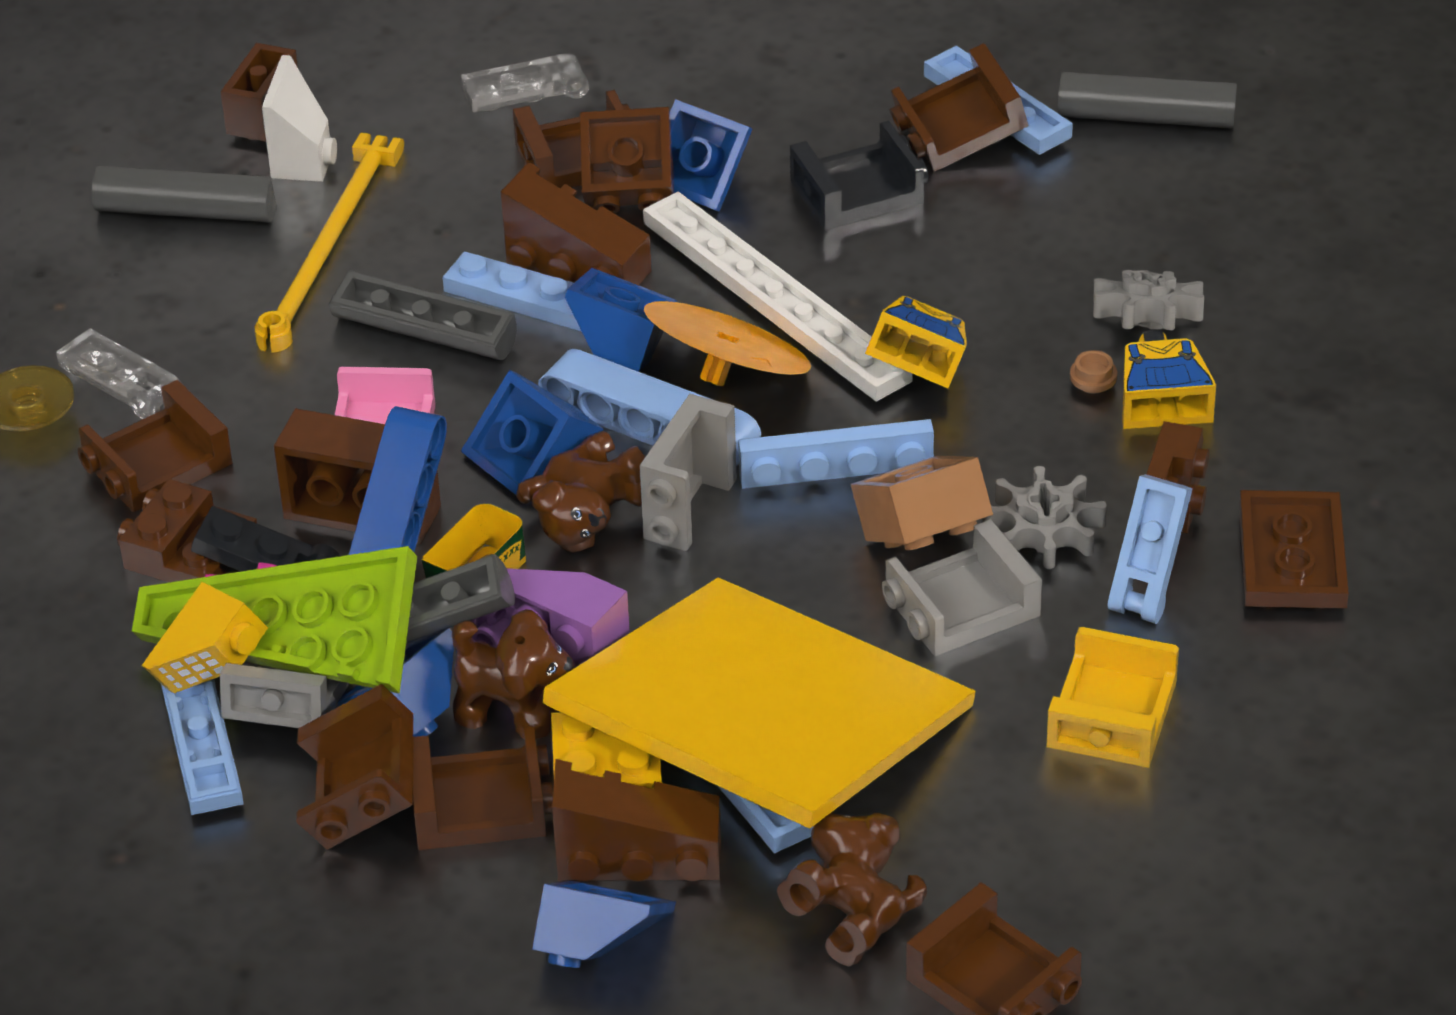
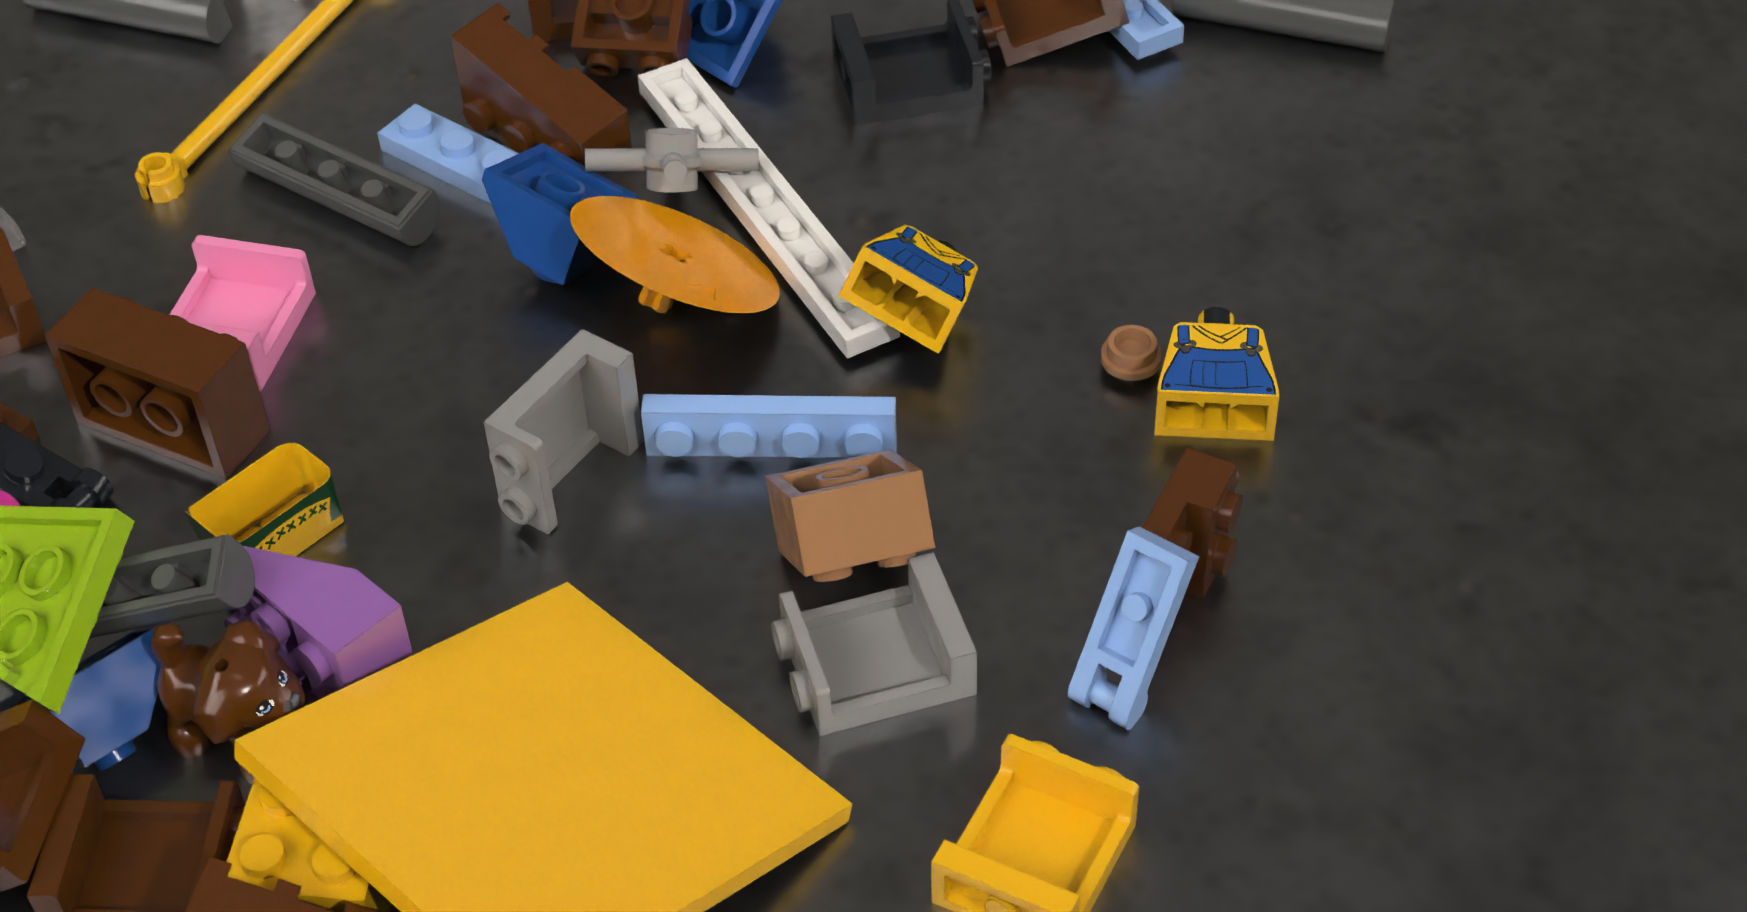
camera: 10 degrees right, 5 degrees up
blue beam [349,406,447,555] -> none
blue slope [461,370,603,495] -> none
reddish brown animal [516,431,645,553] -> none
light blue beam [538,349,761,466] -> none
light grey gear [982,466,1107,569] -> none
light grey gear [1093,270,1204,330] -> none
reddish brown plate [1239,490,1349,608] -> none
none -> light grey bar [585,128,759,192]

